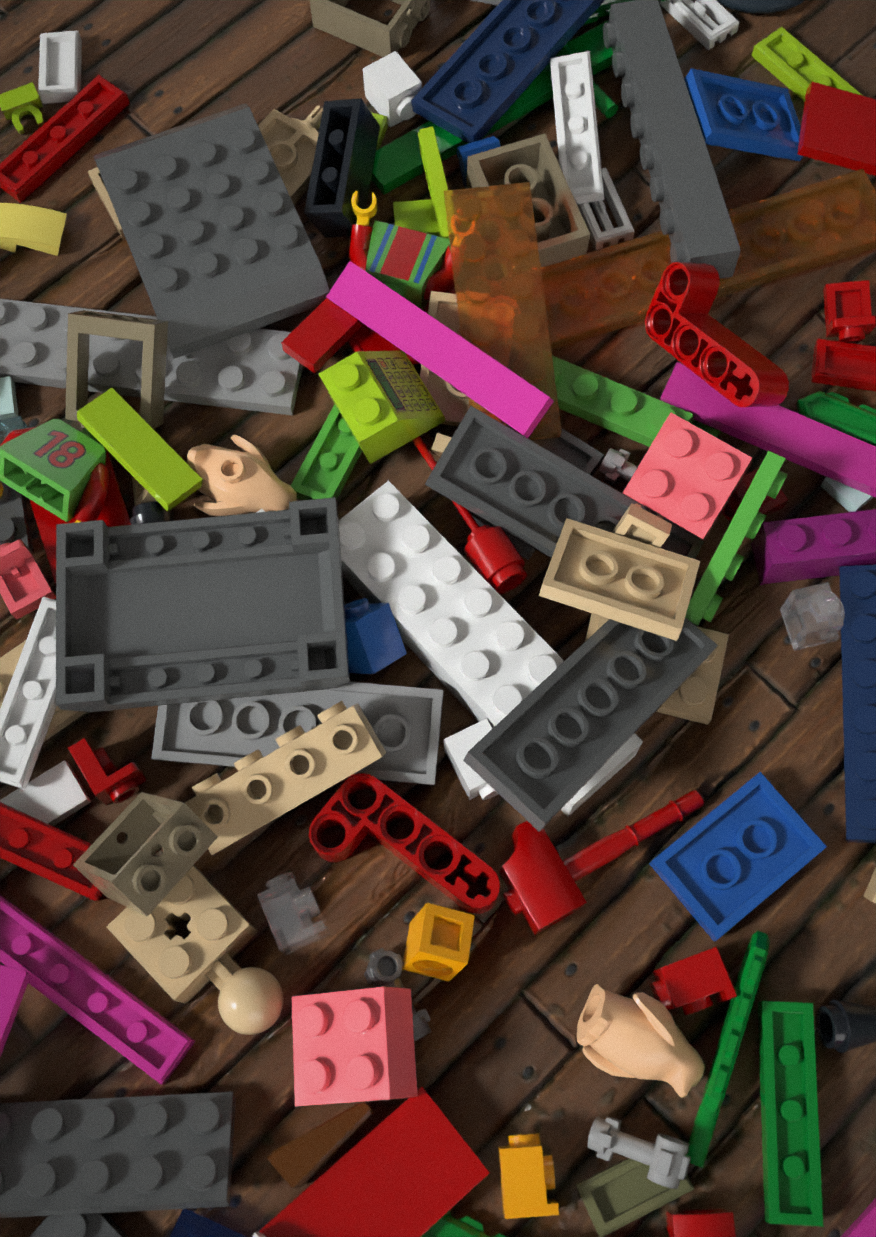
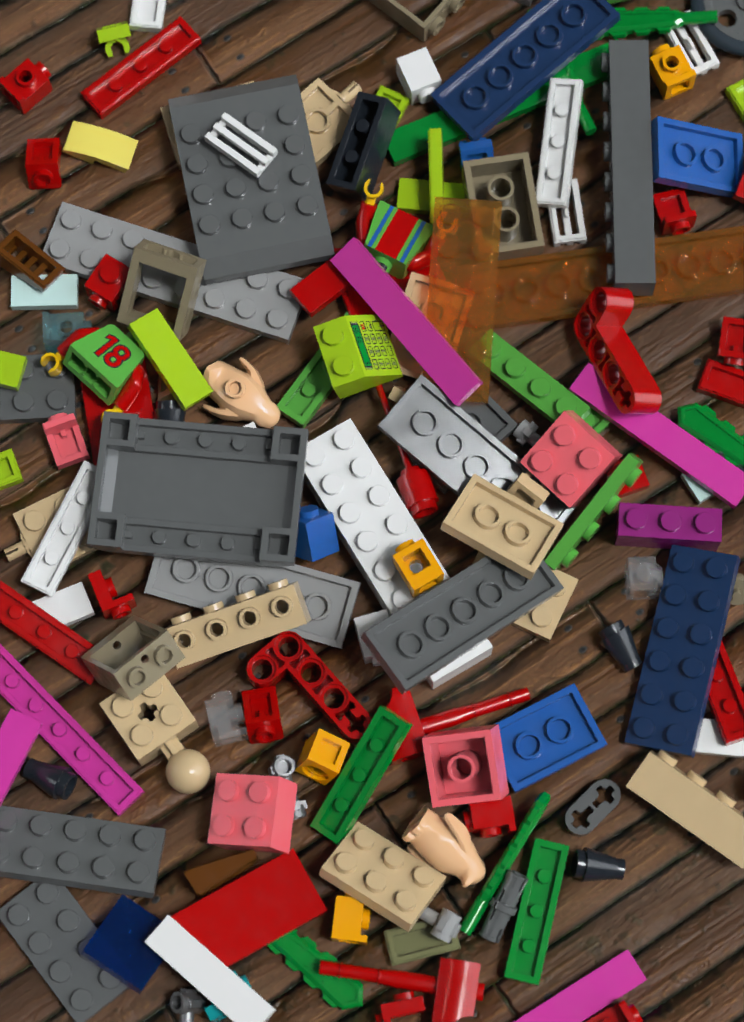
camera: 10 degrees right, 5 degrees up
none -> black cone [23,758,77,800]
none -> red bracket [84,254,129,312]
none -> white tile [204,112,278,178]
none -> red bracket [241,686,284,744]
none -> green plate [310,706,413,845]
none -> tan plate [319,822,447,932]
none -> light orange brick [392,538,444,598]
none -> coral brick [422,724,509,808]
none -> dark grey pin [478,869,529,943]
none -> dark grey beam [564,779,621,837]
none -> black cone [598,619,643,673]
none -> light orange brick [649,44,697,100]
none -> red bracket [653,188,697,236]

